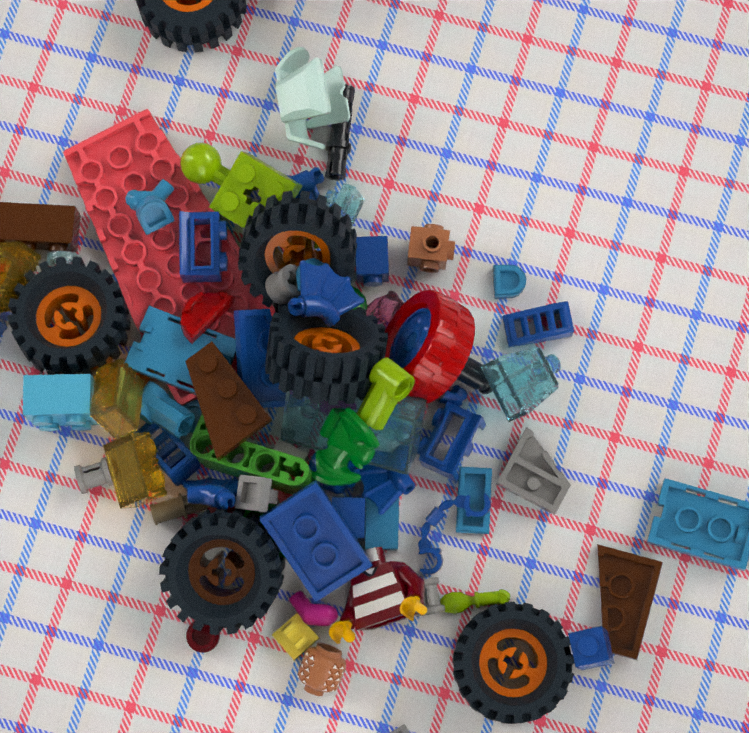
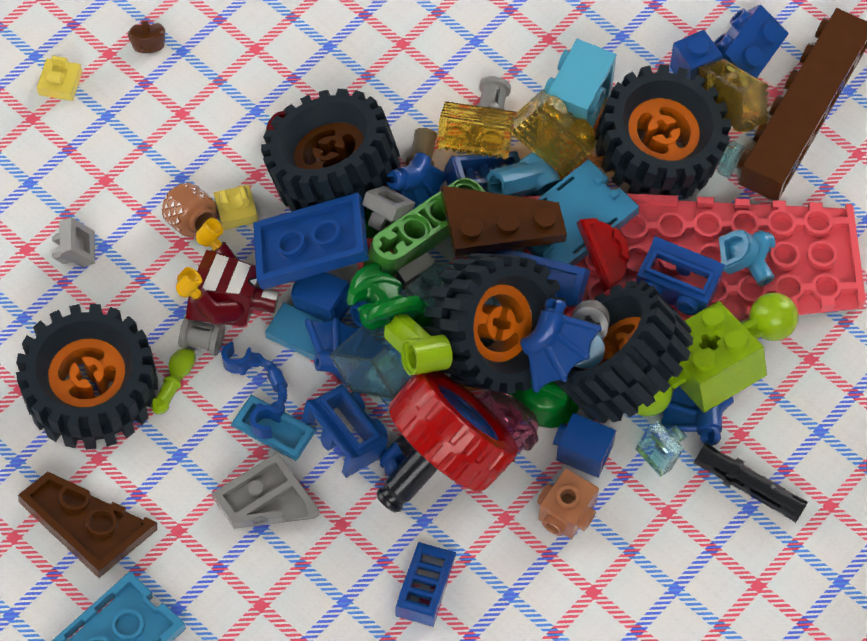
camera: 115 degrees right, 15 degrees down
light aqua piece [275,47,350,150] -> none
dark pink arm [289,591,338,626] -> none
clear light blue torso [480,346,561,422] -> none
dark azure tile [493,264,526,299] -> none
blue brick [568,626,615,671] -> none

